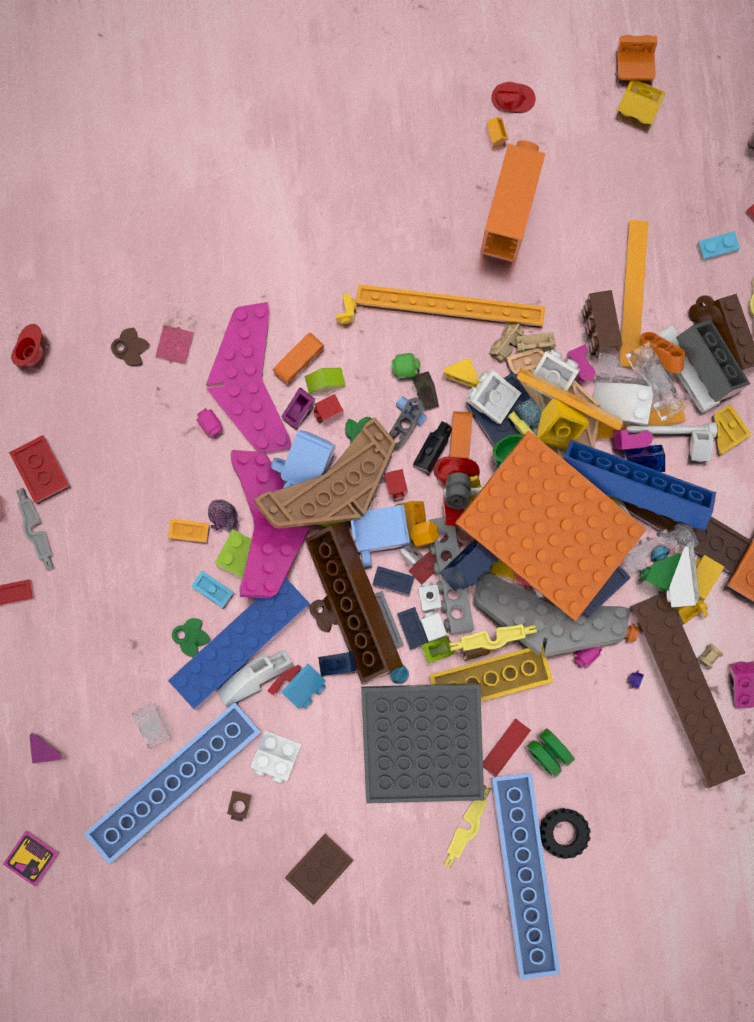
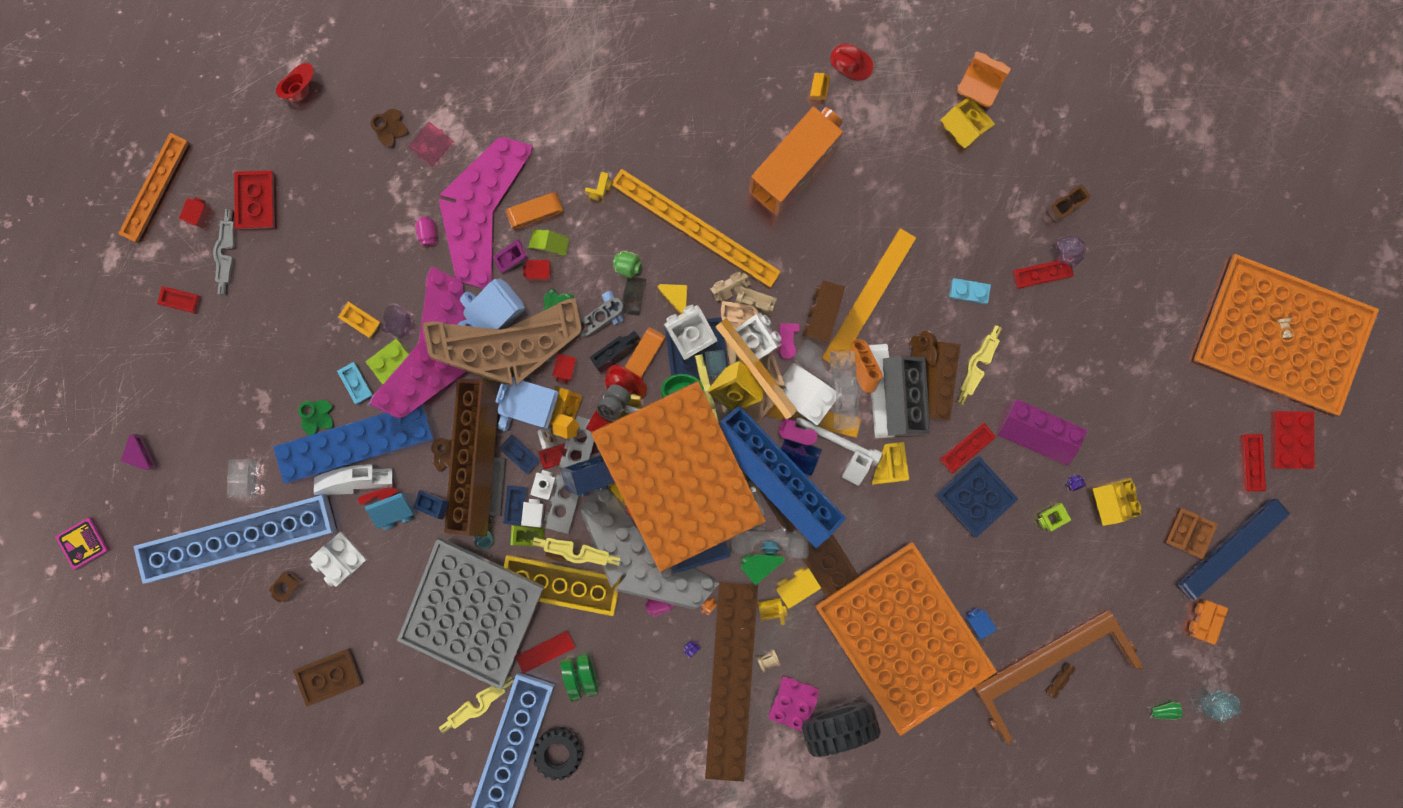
camera: 30 degrees right, 5 degrees up
white slope [667,541,700,607] -> none

